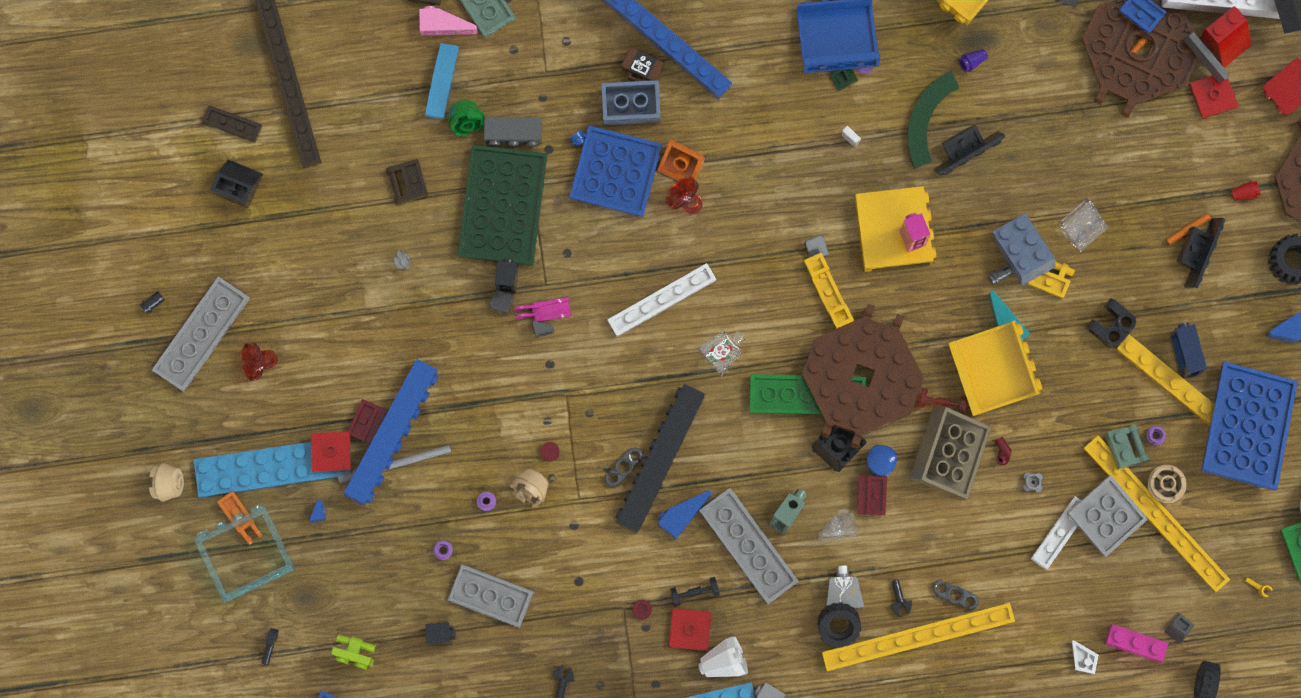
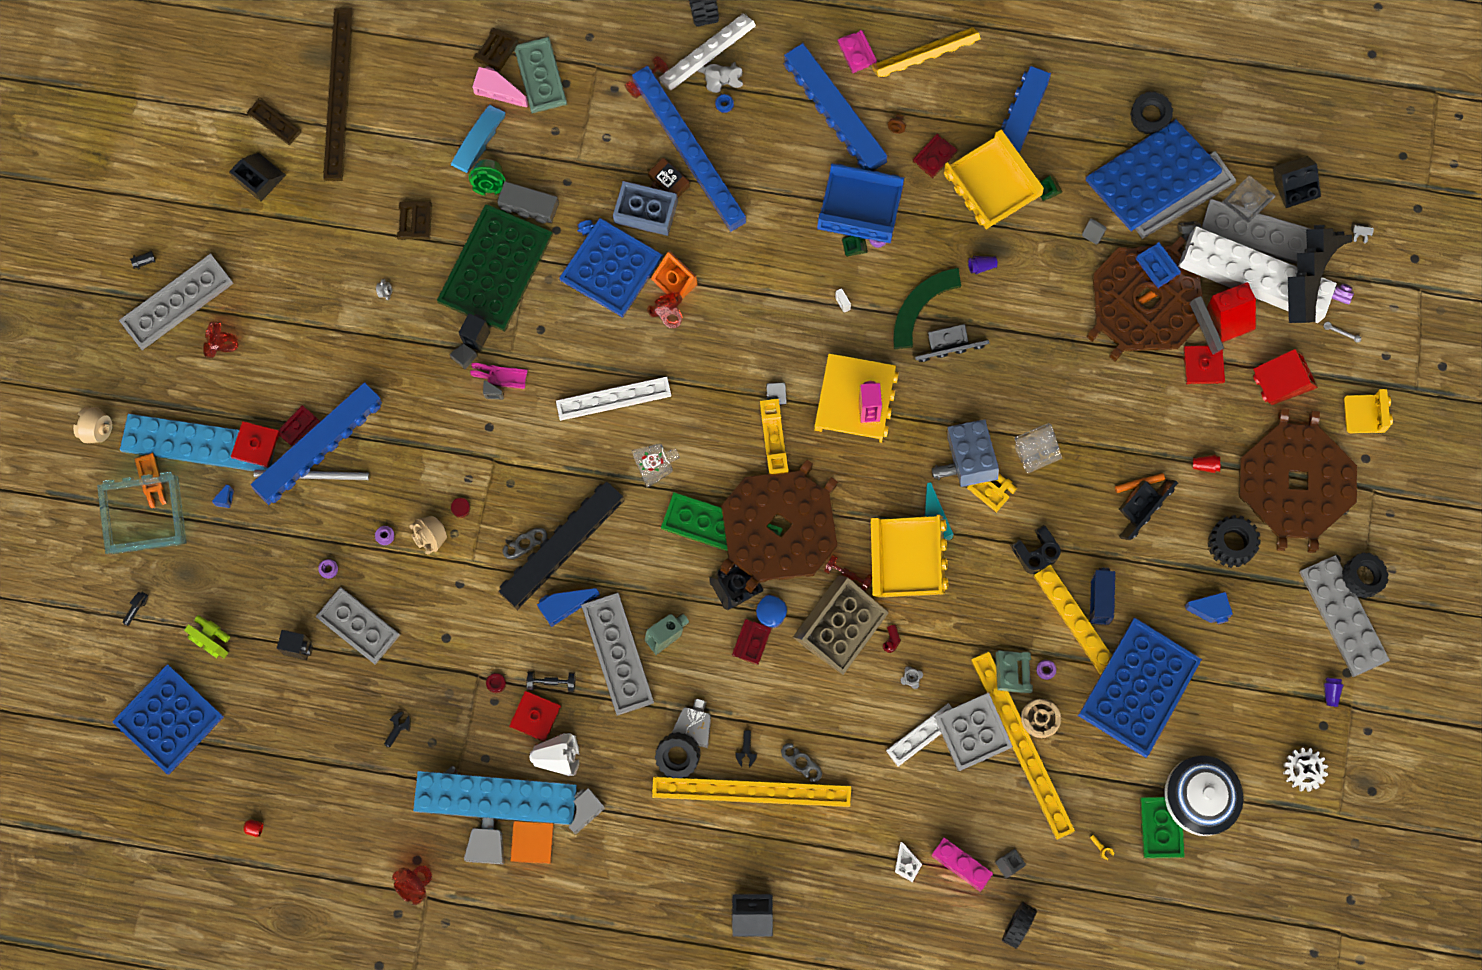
camera: 20 degrees right, 5 degrees down
clear slope [817,509,858,542] -> none

